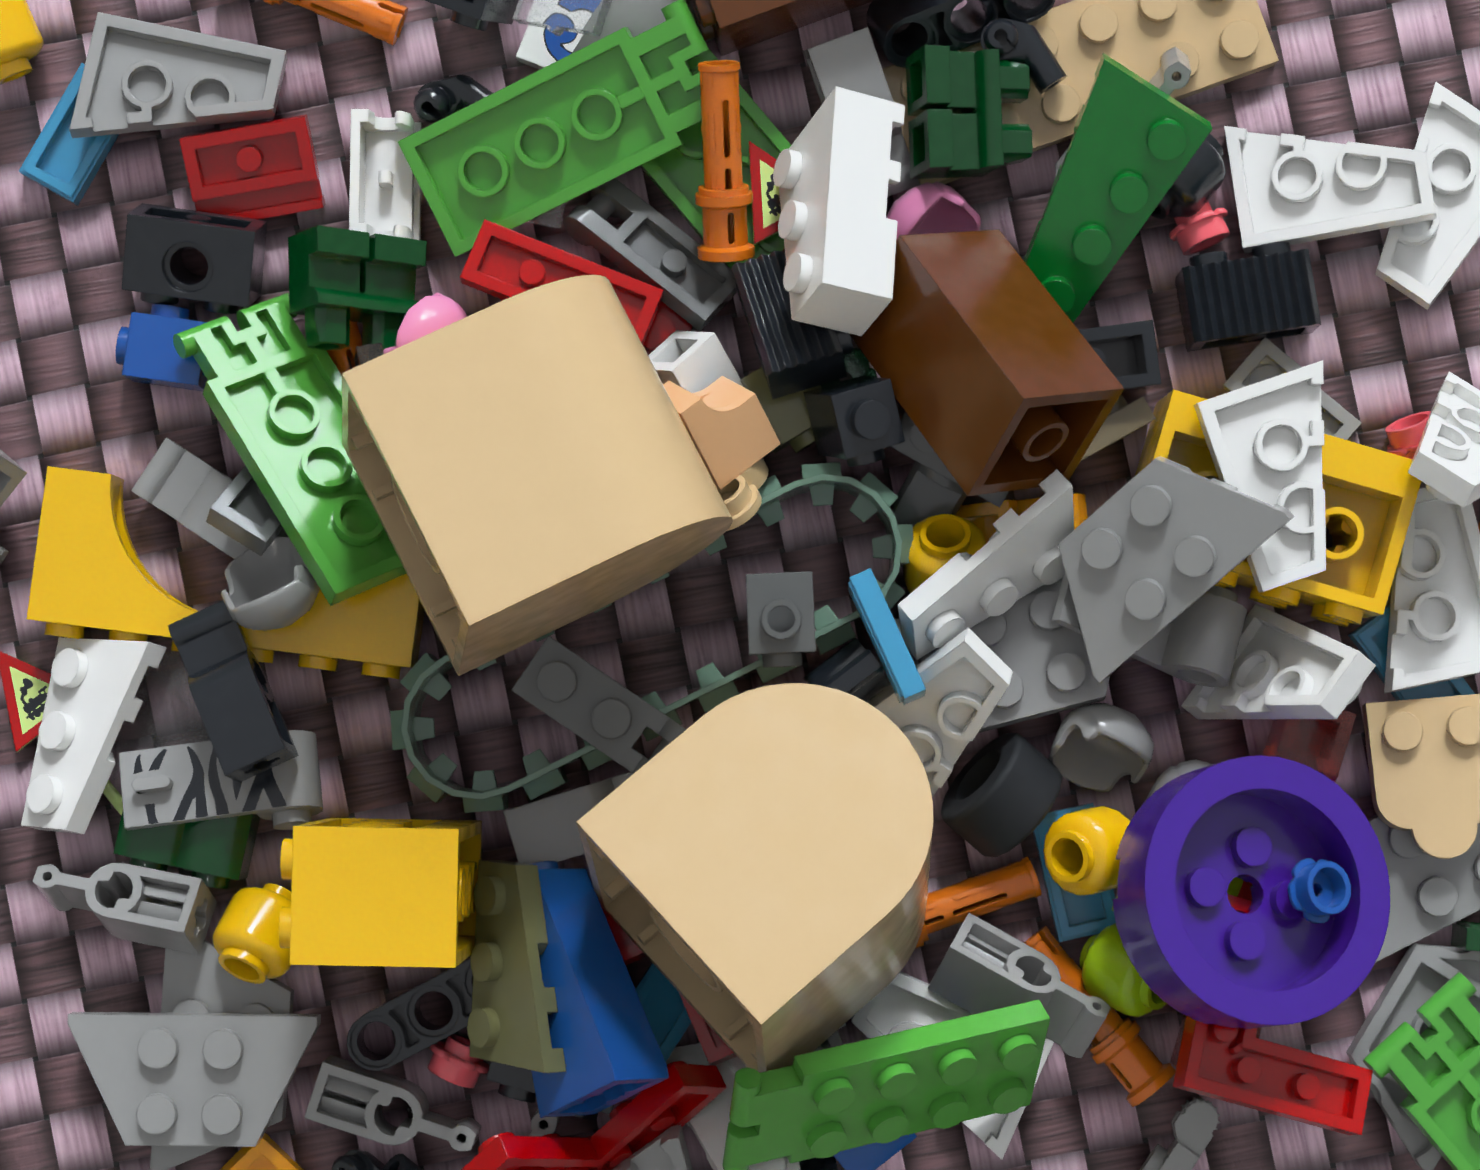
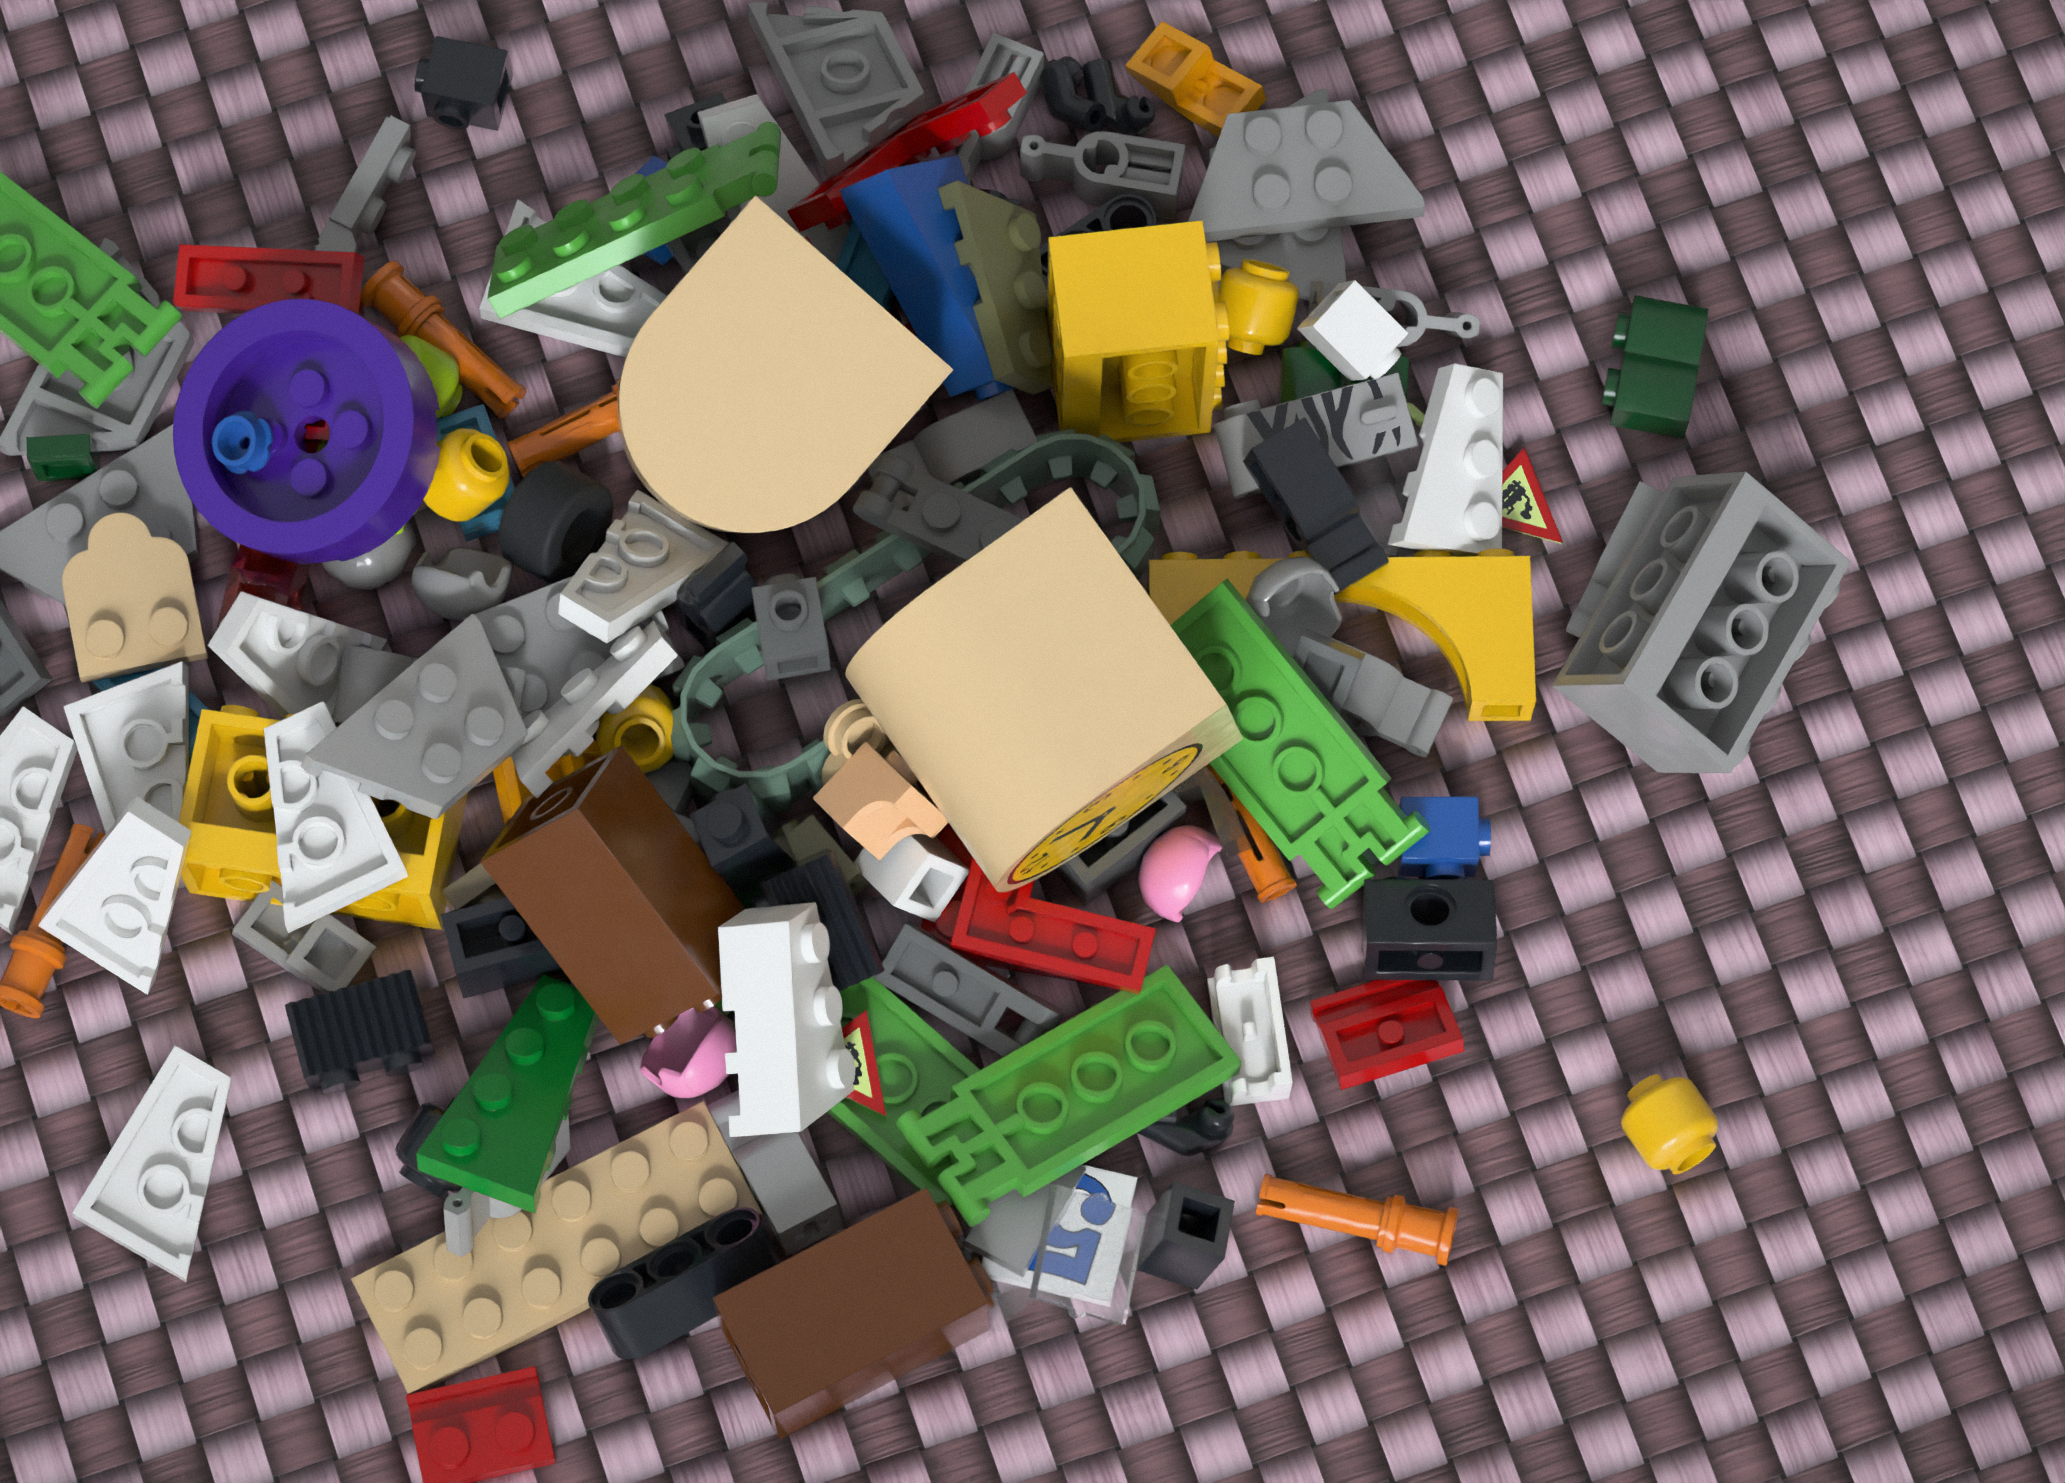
camera: 170 degrees right, 15 degrees down
dark azure tile [19,63,119,206] -> none
light grey wing [69,12,287,138] -> none
dark green hips [288,225,427,357] -> none
coral plate [427,1034,489,1088] -> none
orange pin [695,60,755,262] -> none
dark azure tile [848,568,926,705] -> none
dark green hips [906,45,1033,179] -> none
light grey piece [927,913,1111,1058] -> none
black arm [981,19,1067,94] -> none
coral plate [1169,201,1230,256] -> none
white wing [1224,126,1437,253] -> none
coral plate [1385,411,1431,459] -> none
none -> white brick [1297,280,1408,381]

